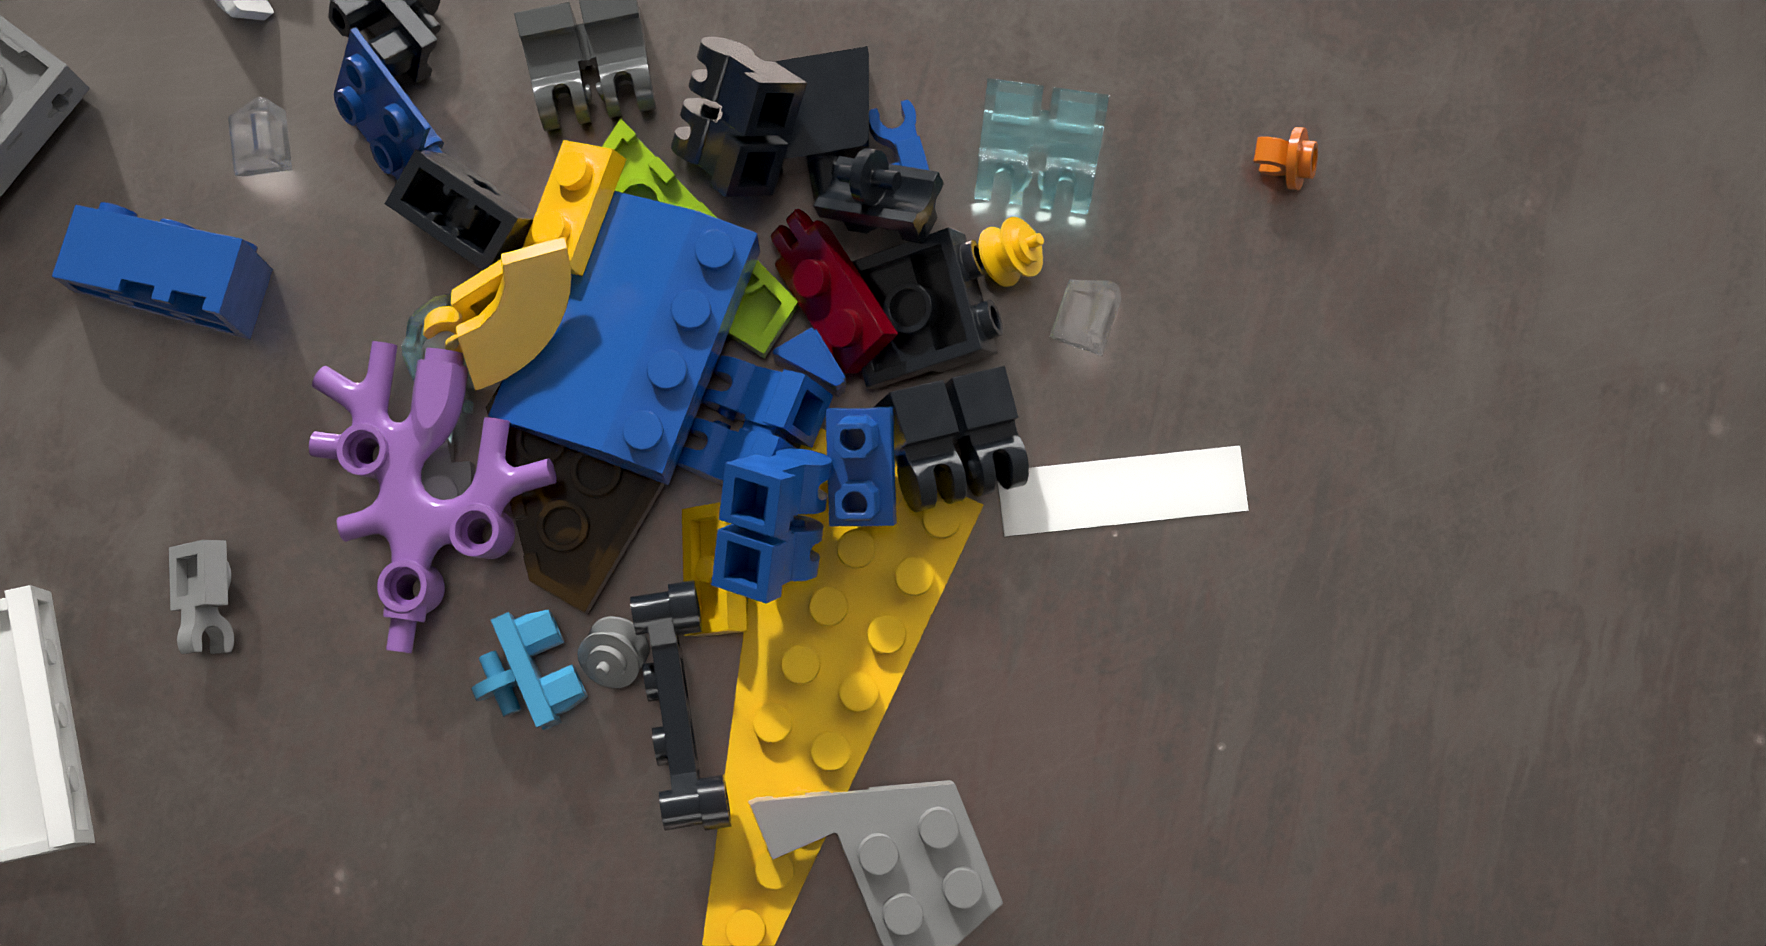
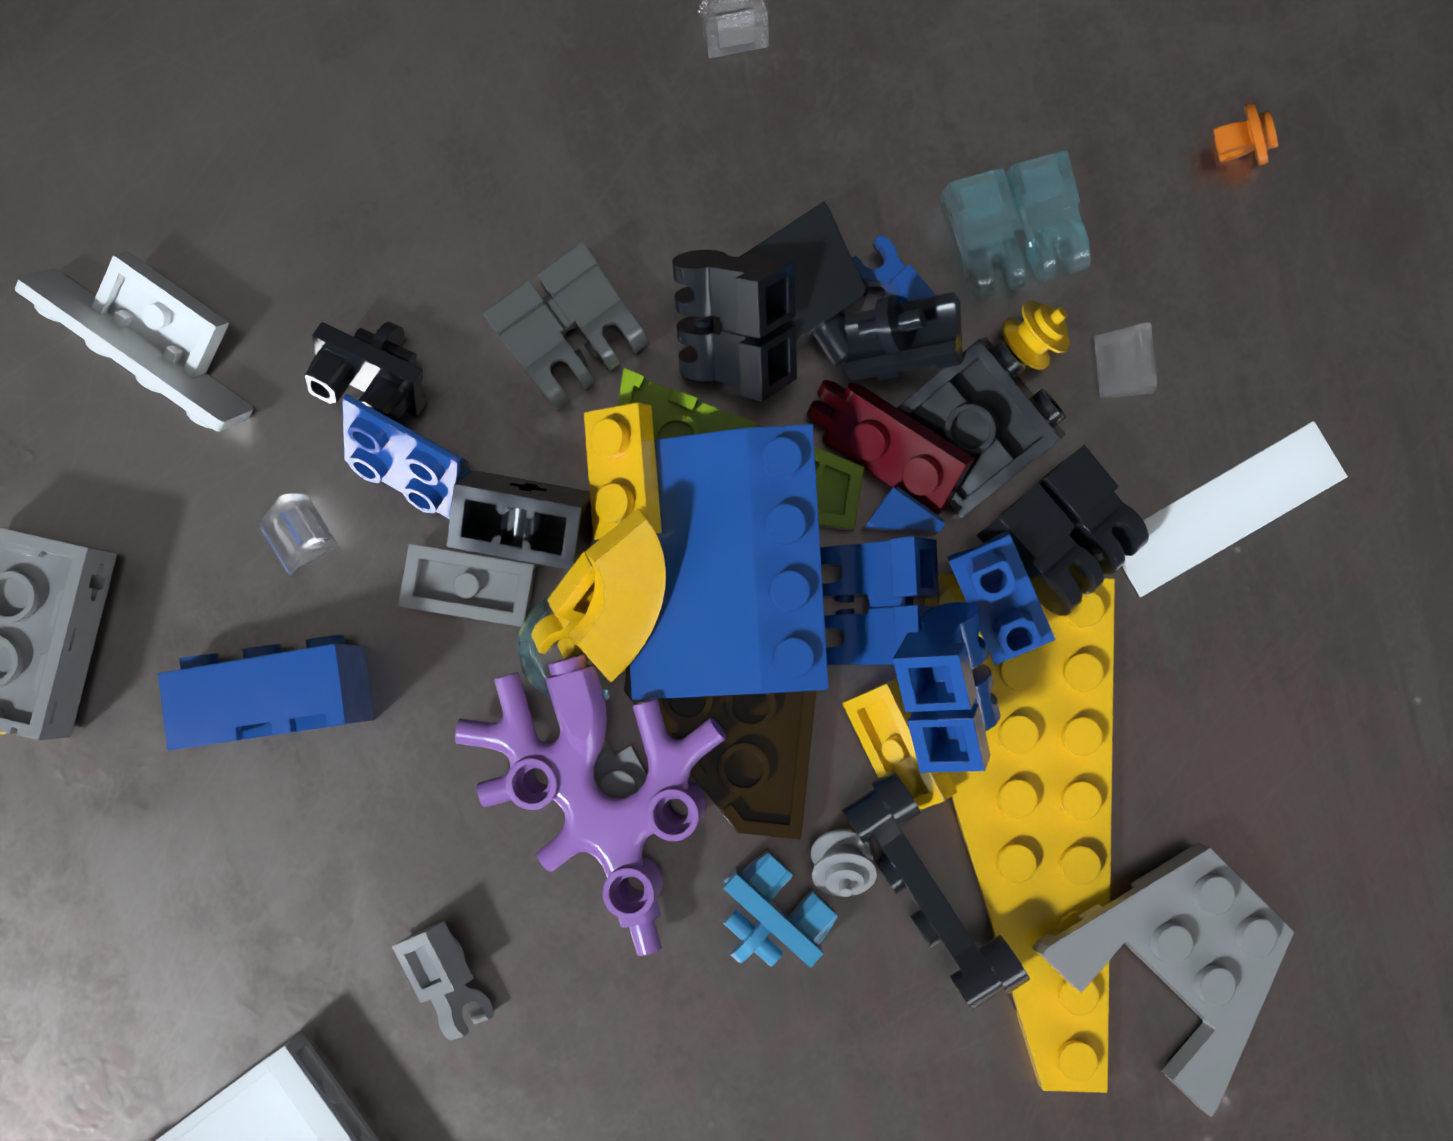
camera: 20 degrees left, 5 degrees up
none -> light grey plate [398,544,537,628]

